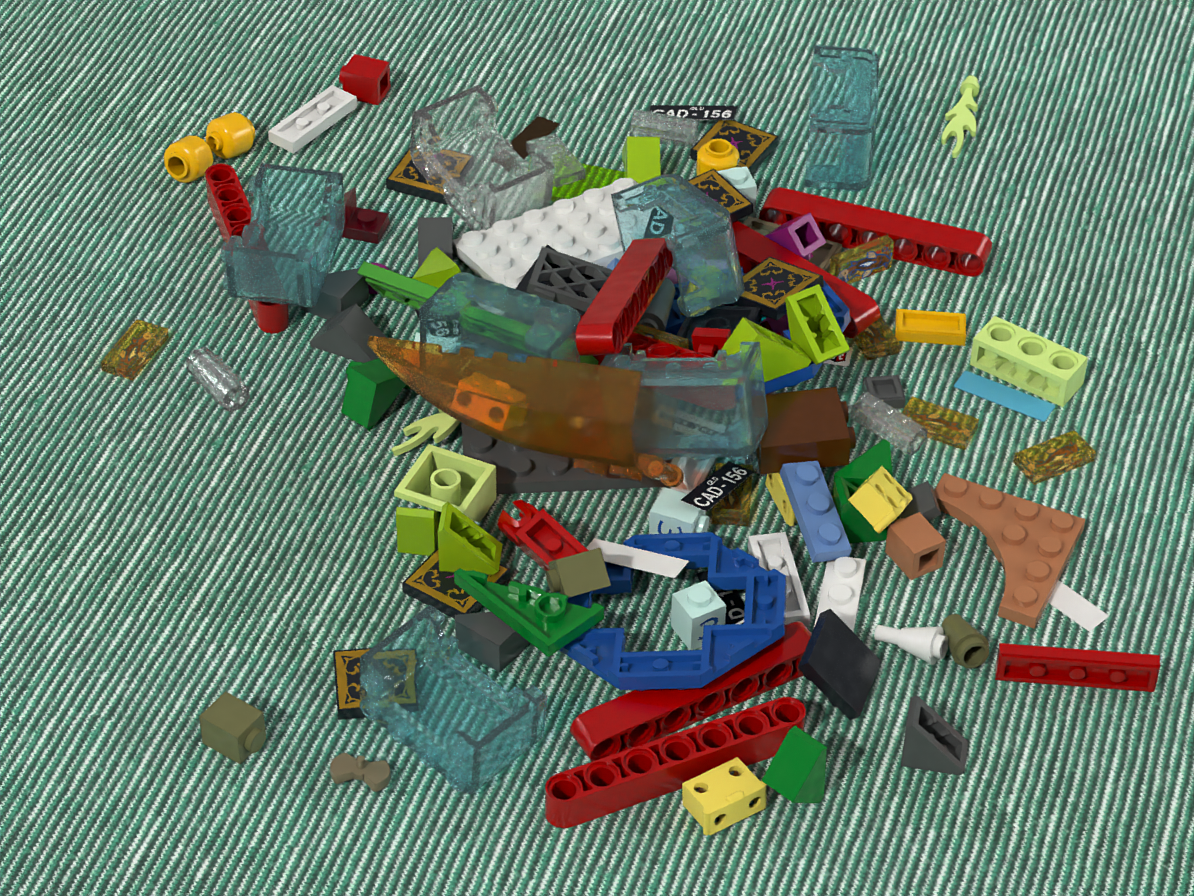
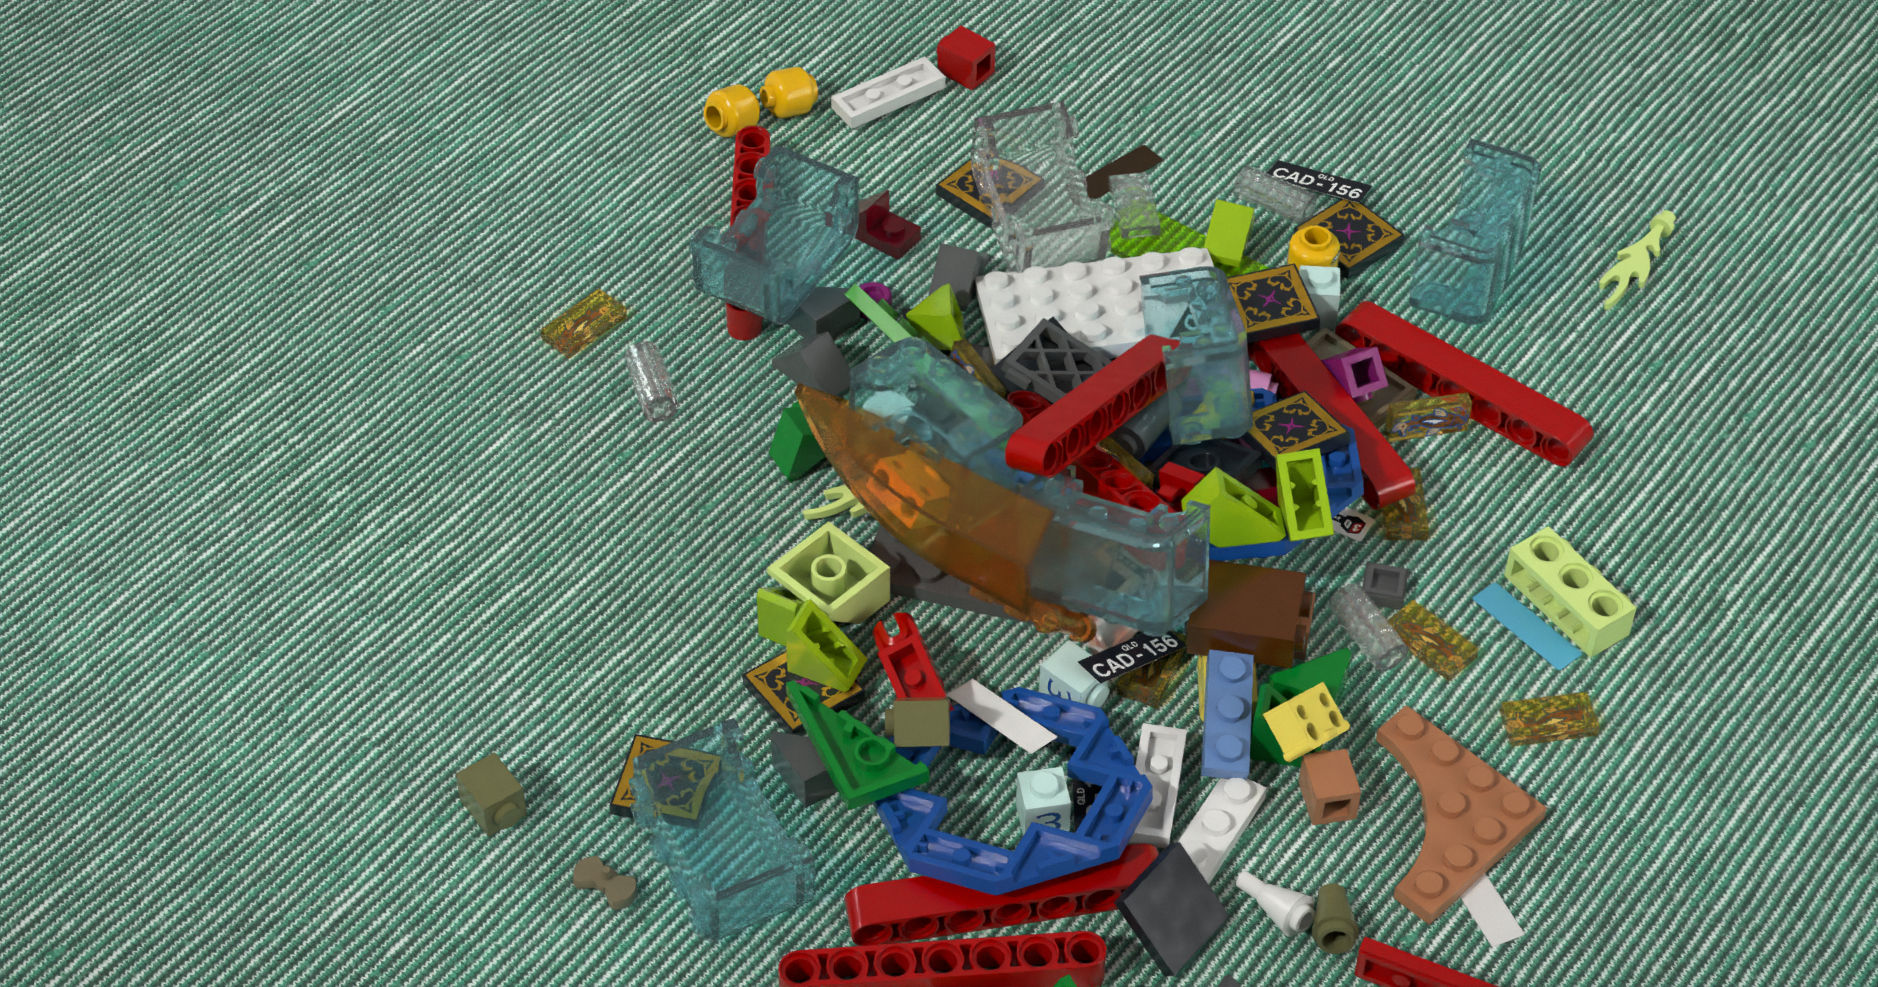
camera: 20 degrees right, 5 degrees up
yellow tile [895,309,966,346] -> none
dark grey tile [900,481,941,520] -> none

